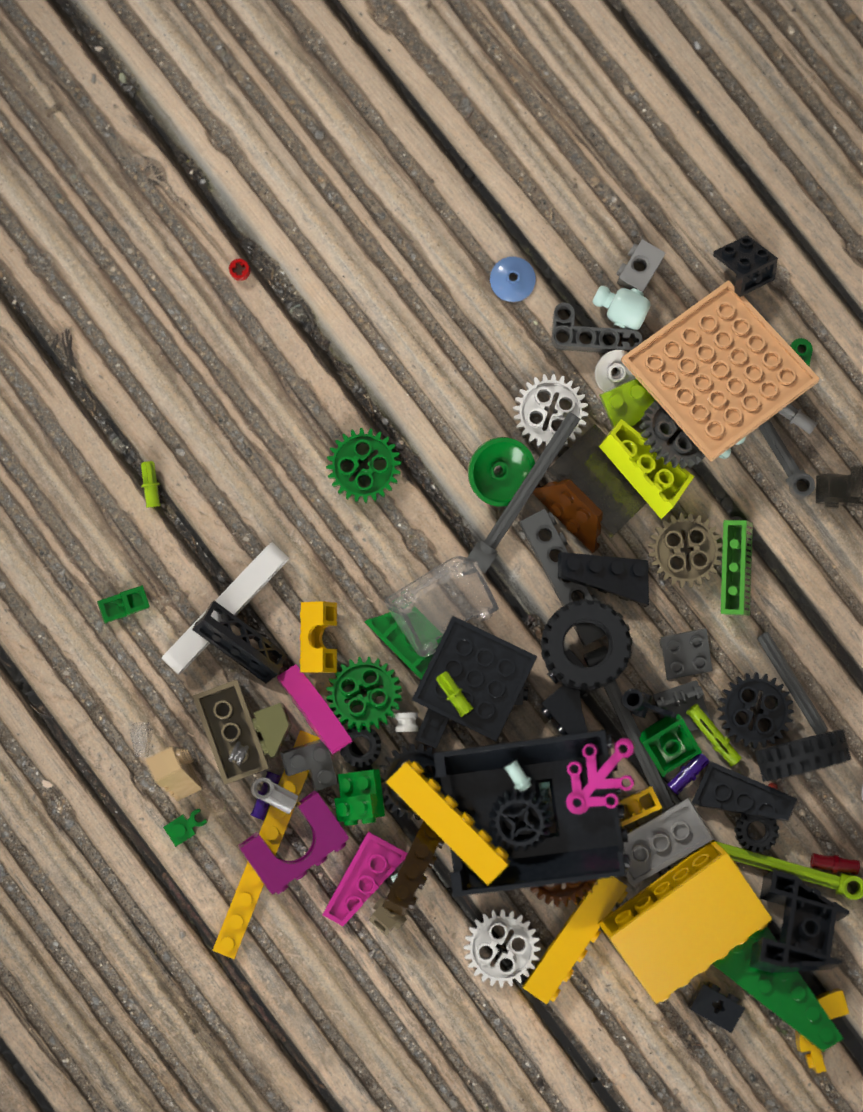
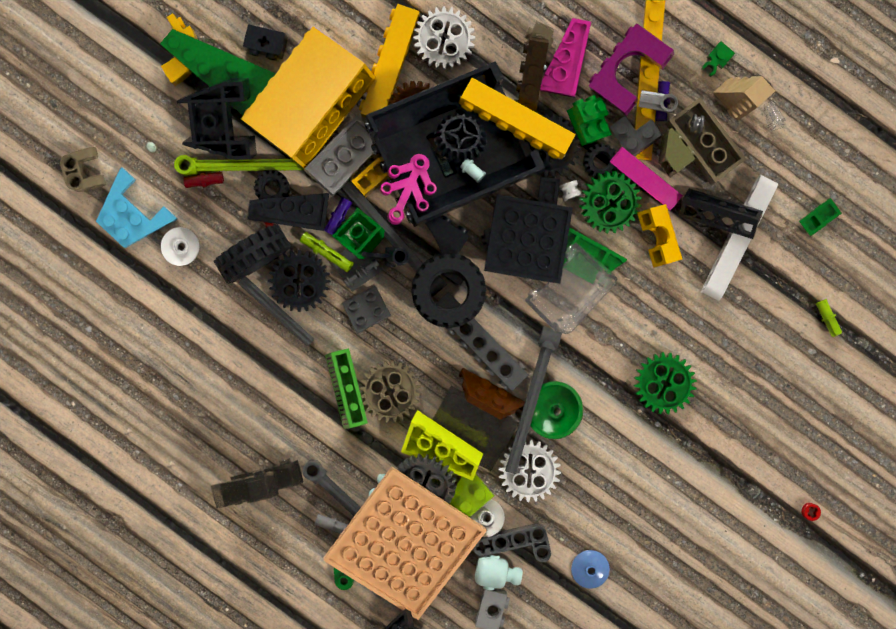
camera: 160 degrees right, 5 degrees up
lime axle [436,672,474,717] -> none
black wing [558,552,649,607] -> none

